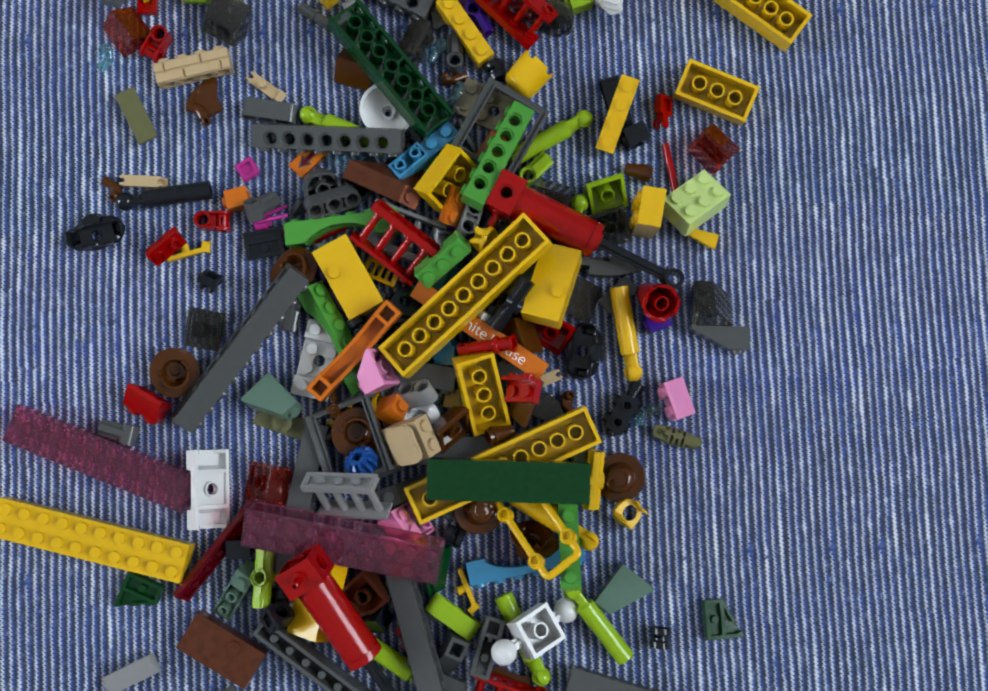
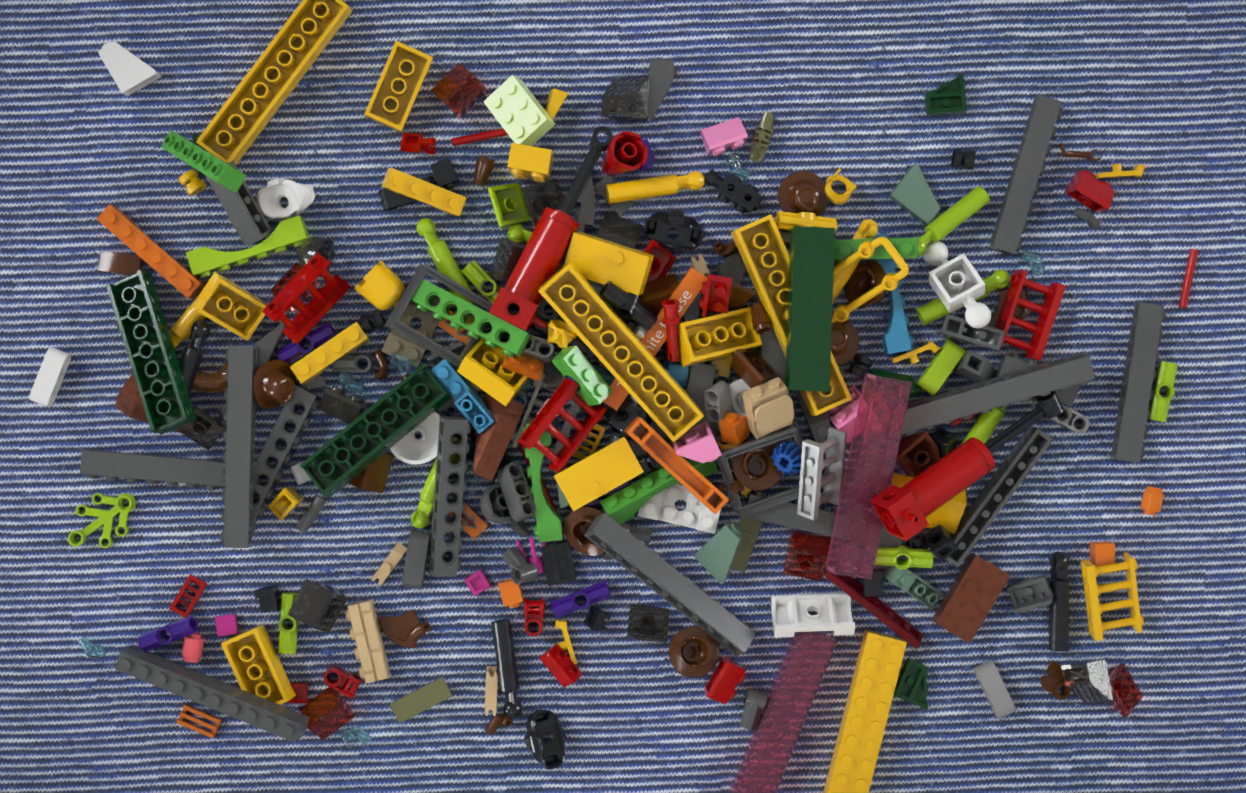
camera: 90 degrees left, 5 degrees up
none -> clear light blue arm [518,378,533,404]
none -> dark purple piece [550,580,612,619]

